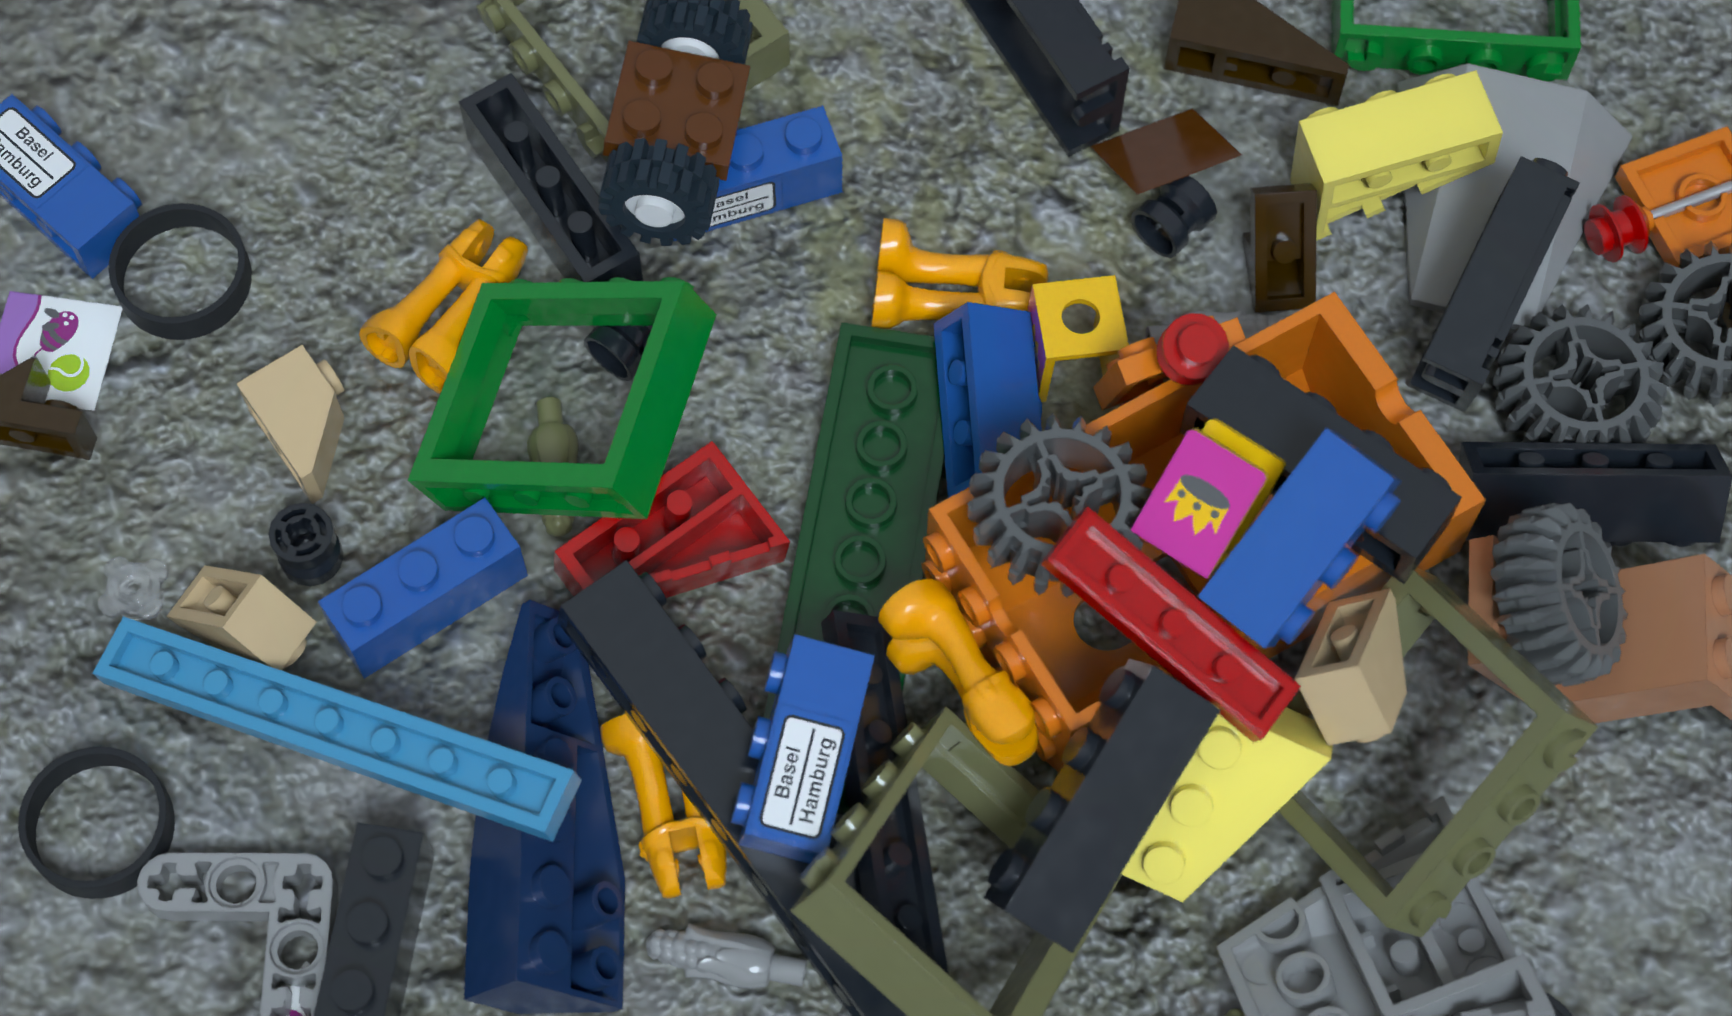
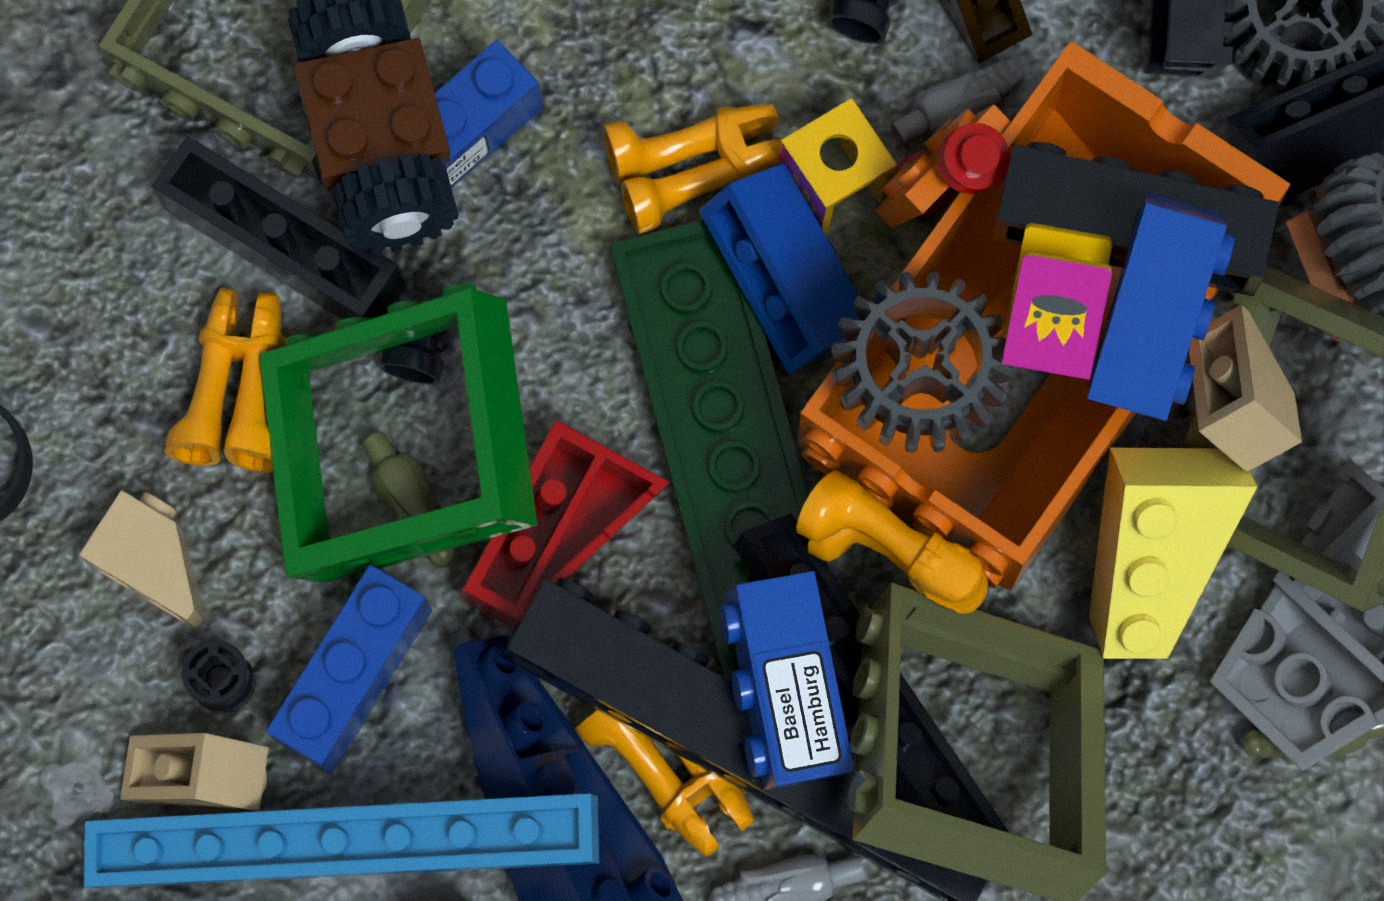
camera: 20 degrees left, 10 degrees up
black brick [983,658,1221,953] -> none
red tile [1040,507,1301,743] -> none

